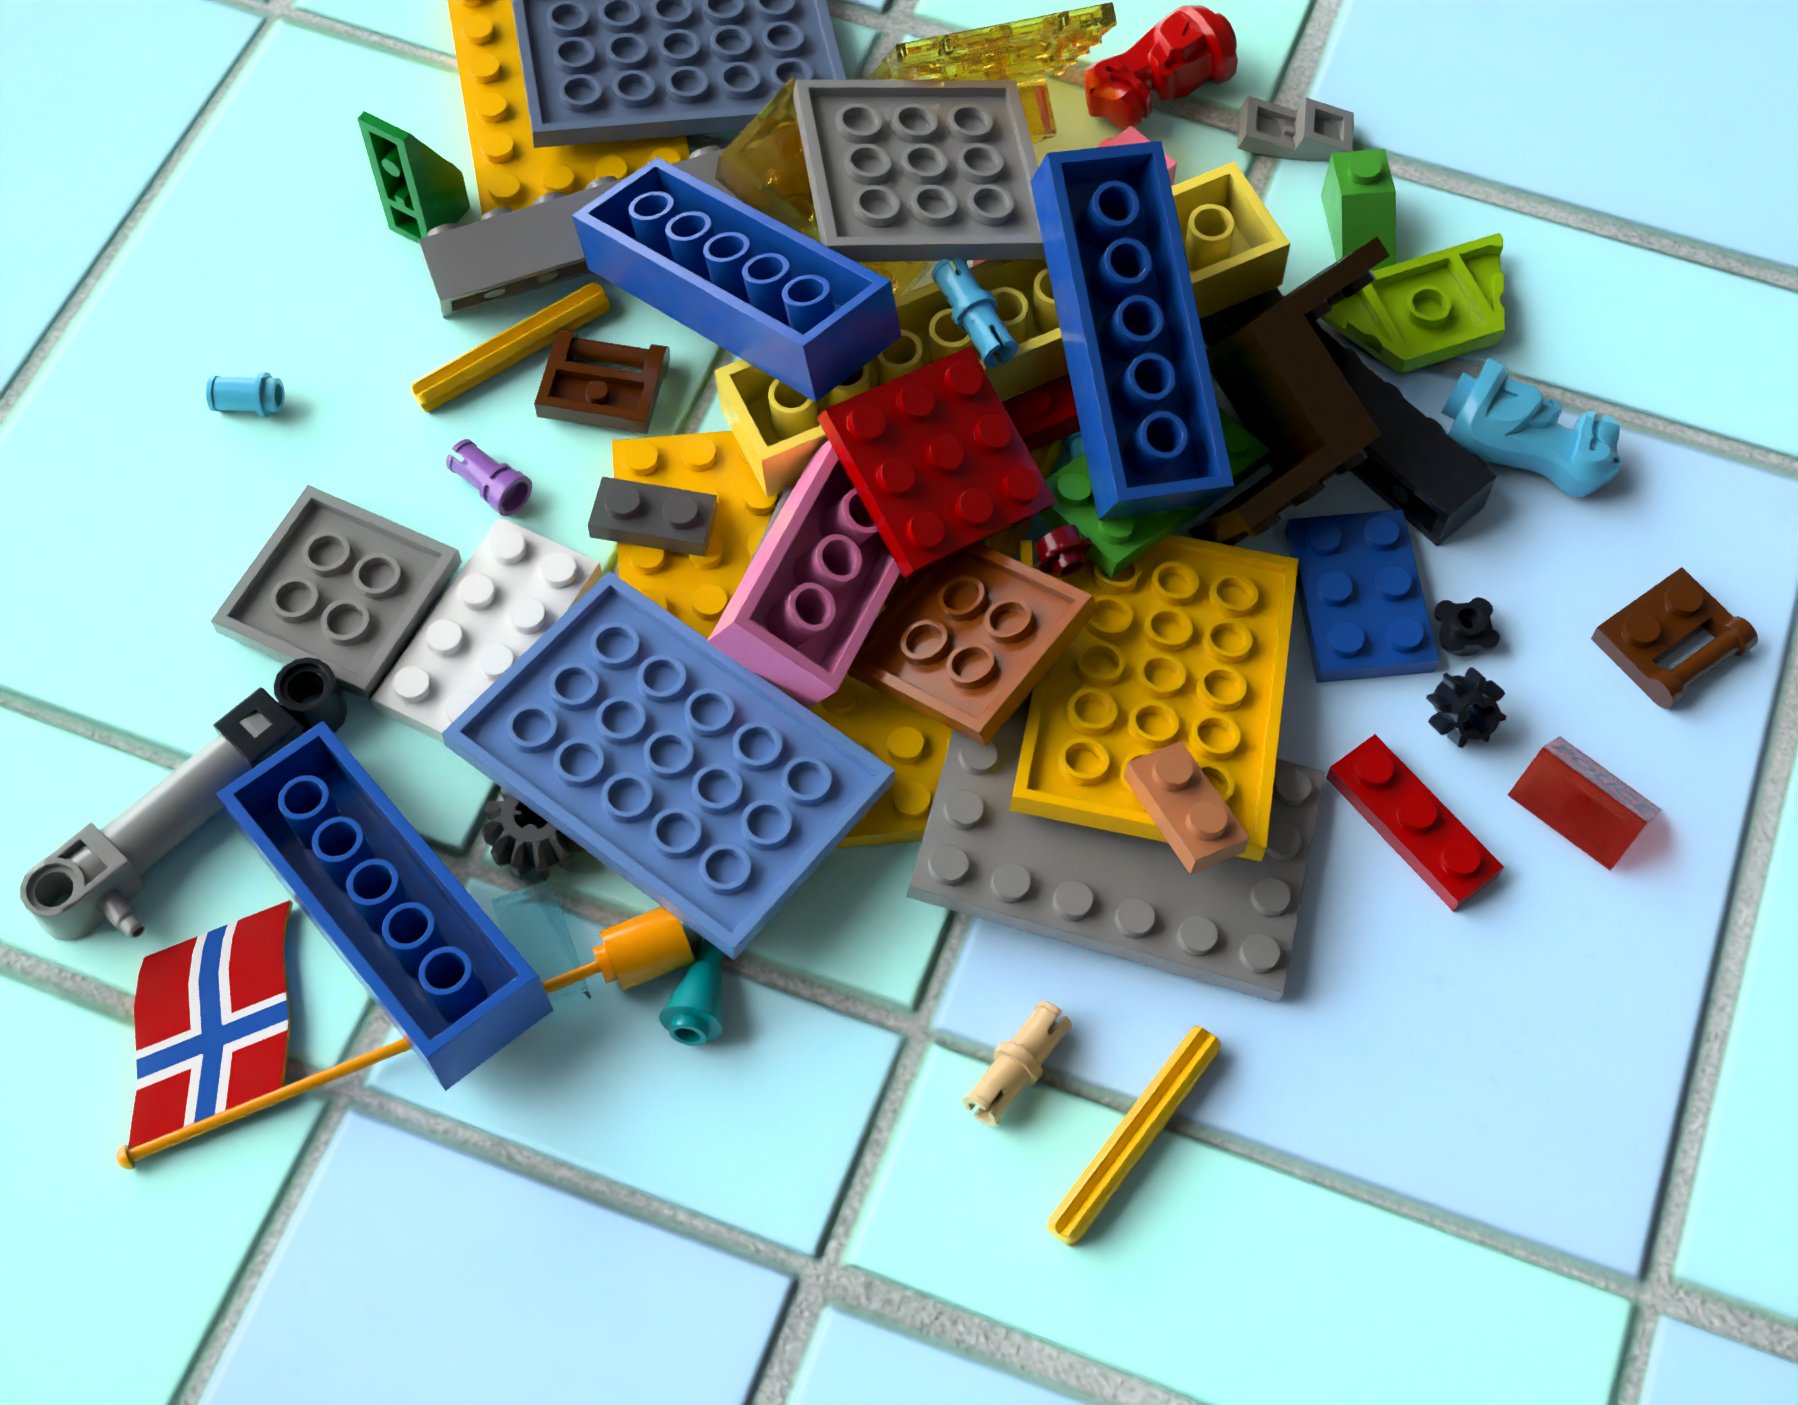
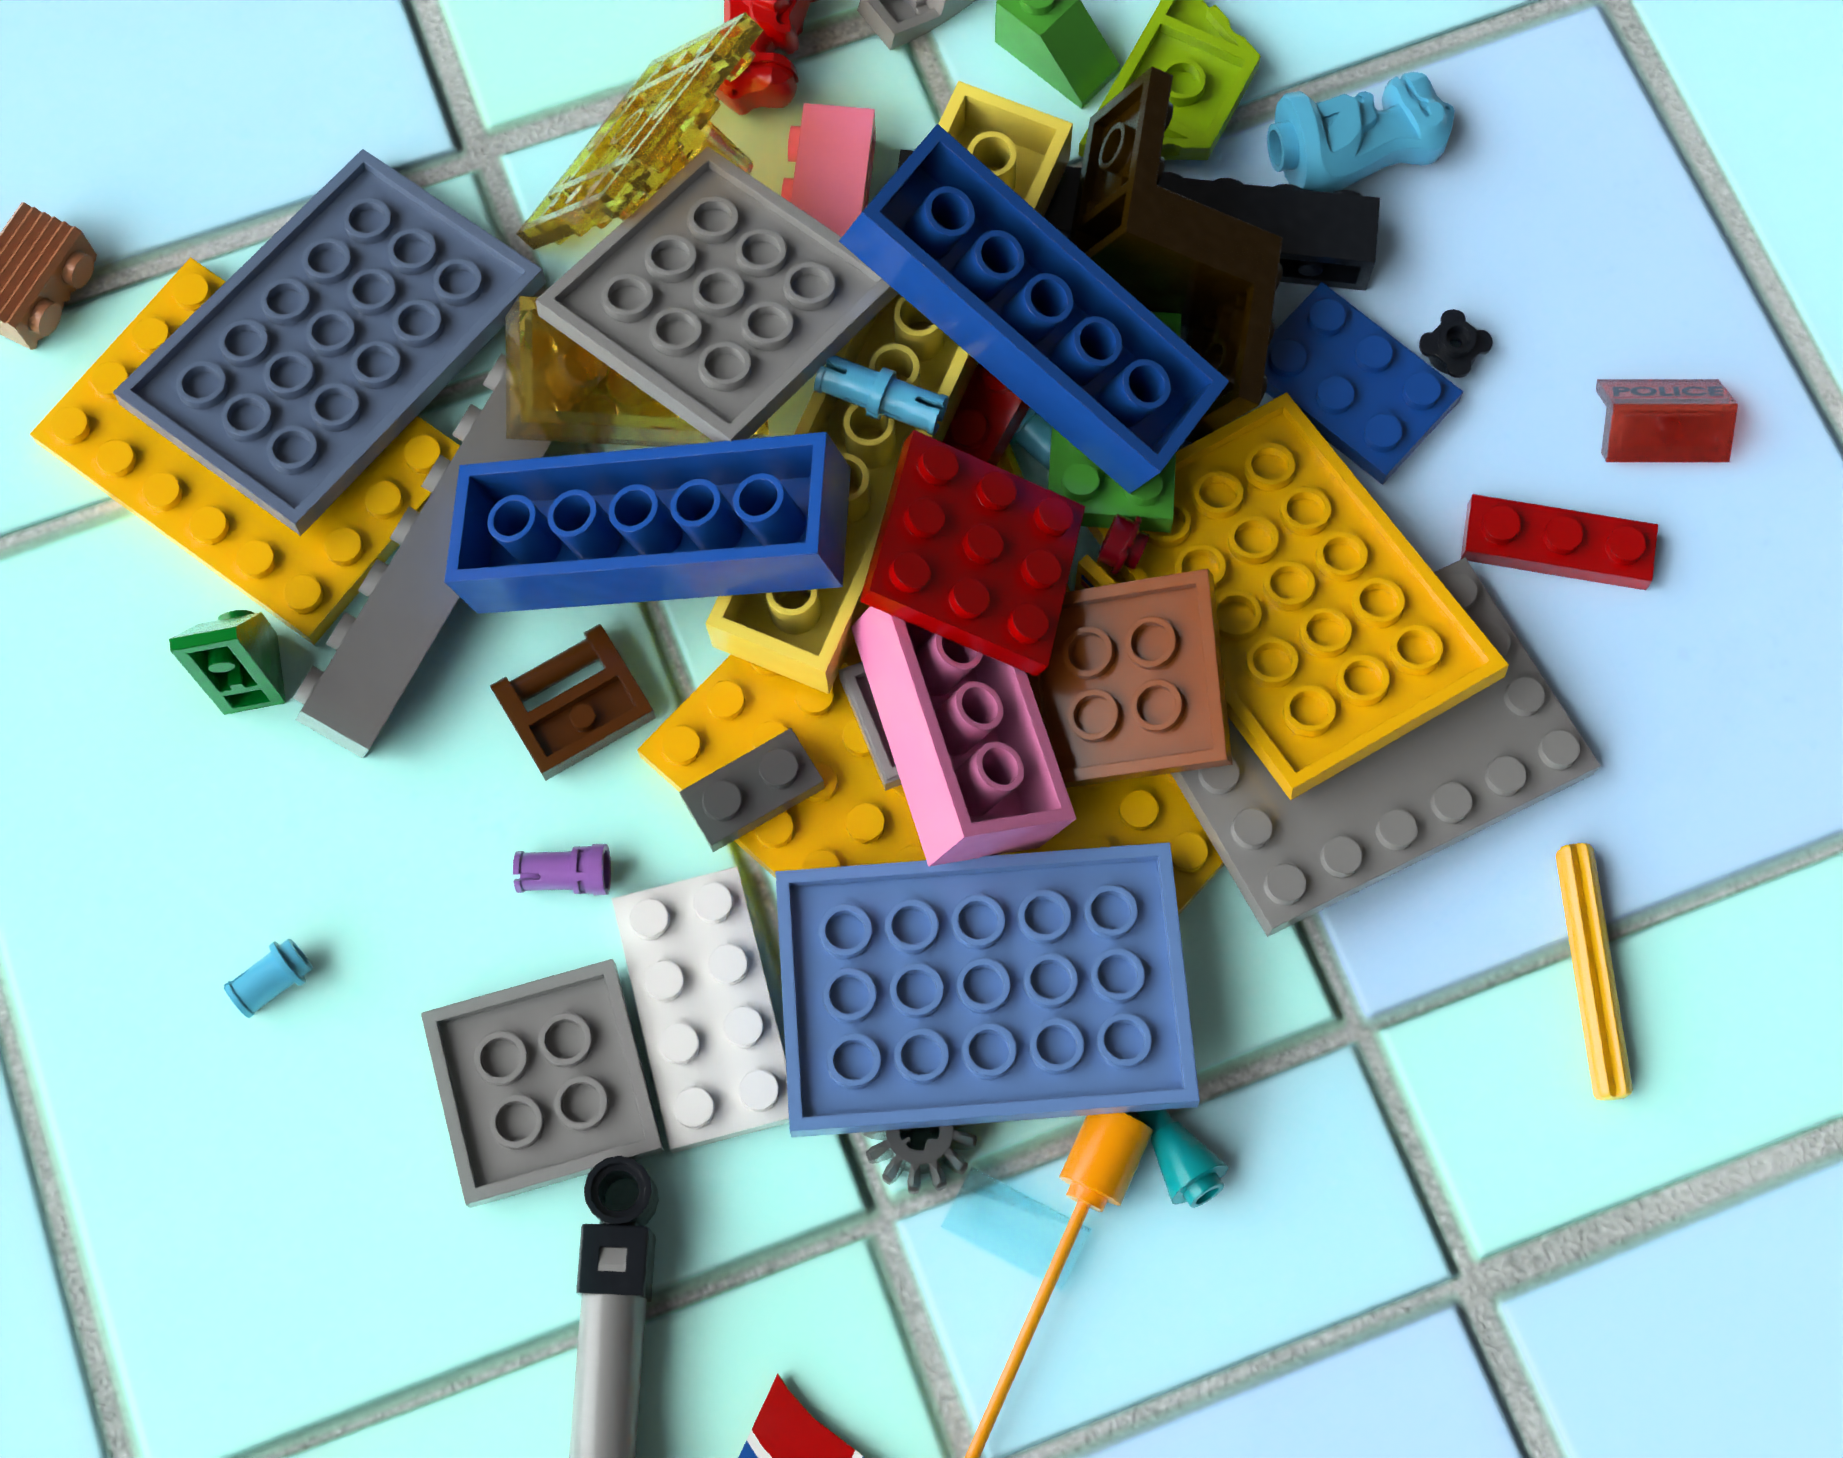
camera: 40 degrees left, 10 degrees up
blue brick [216,721,554,1091] -> none
yellow axle [410,282,610,412] -> none
tan pin [962,1001,1072,1127] -> none
nougat plate [1123,741,1250,875] -> none
black gear [1426,667,1507,748] -> none
reddish brown plate [1591,567,1758,709] -> none

